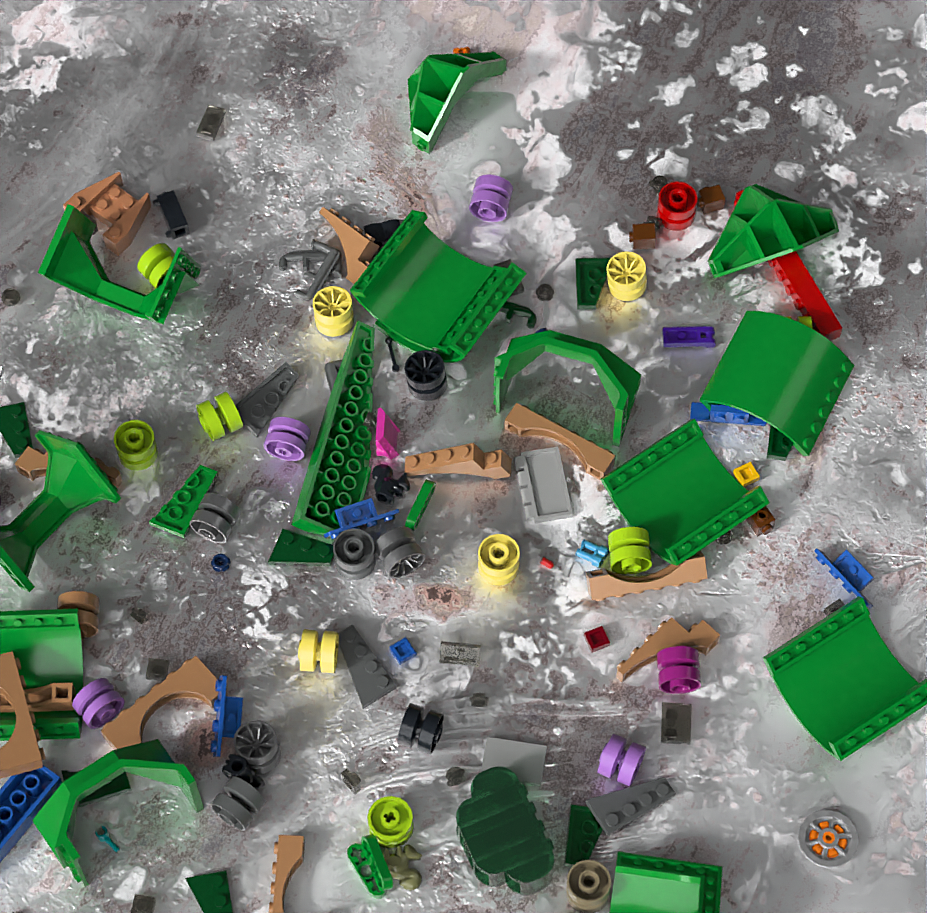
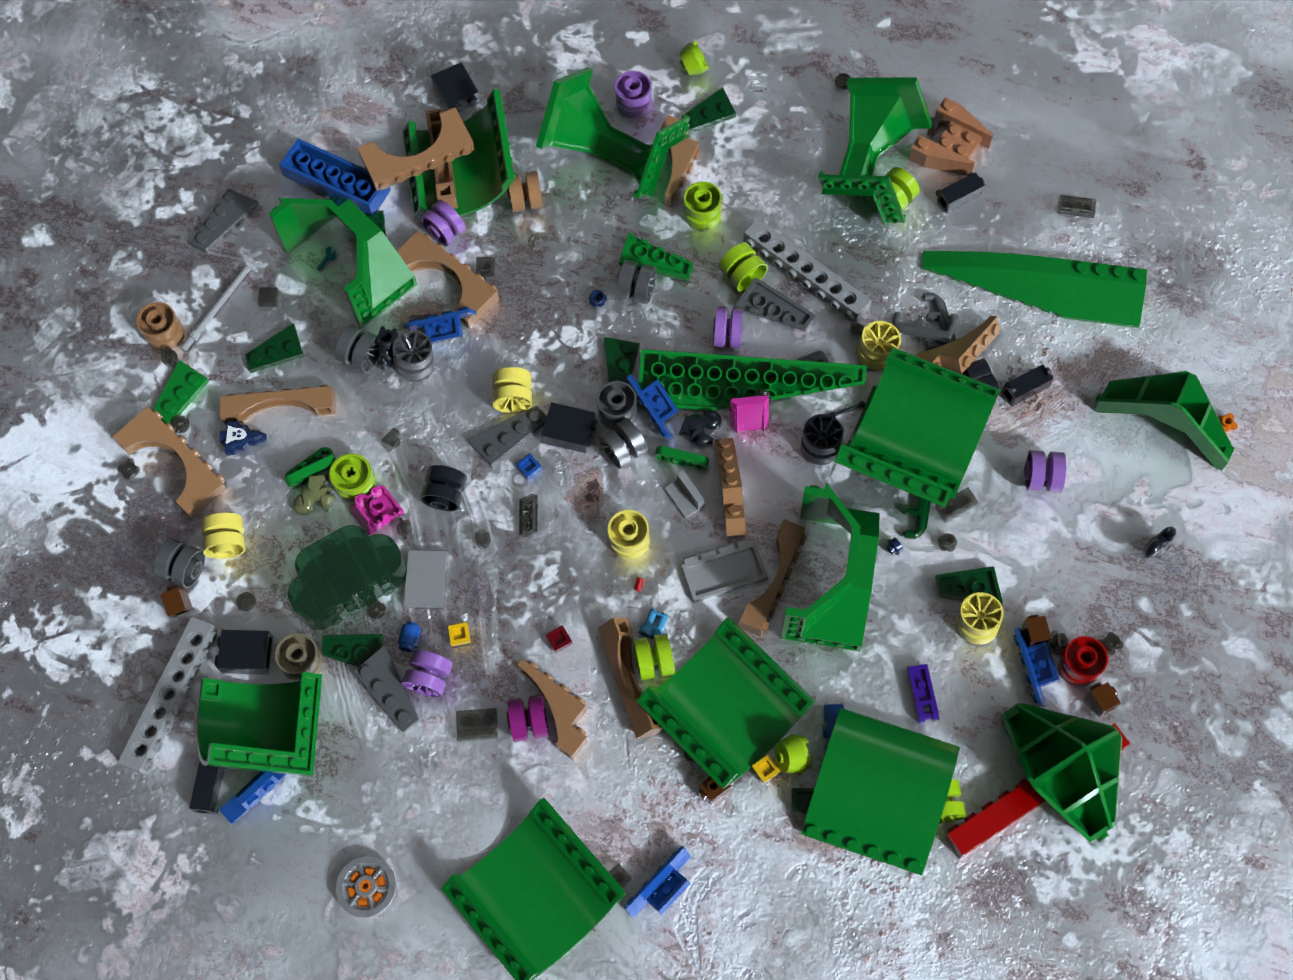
camera: 85 degrees right, 5 degrees up
none -> dark pink slope [349,485,404,535]
none -> clear smoke plate [367,600,386,619]
none -> blue brick [397,621,421,652]
none -> yellow plate [448,622,471,647]
none -> black brick [541,402,598,453]
none -> light grey panel [665,470,705,518]
none -> light grey brick [743,218,872,323]
none -> lime cone [774,734,813,775]
none -> clear smoke plate [849,322,865,338]
none -> green wedge [921,251,1147,328]
none -> black brick [1002,364,1054,406]
none -> blue bracket [1013,627,1060,707]
none -> black animal [1145,527,1176,558]

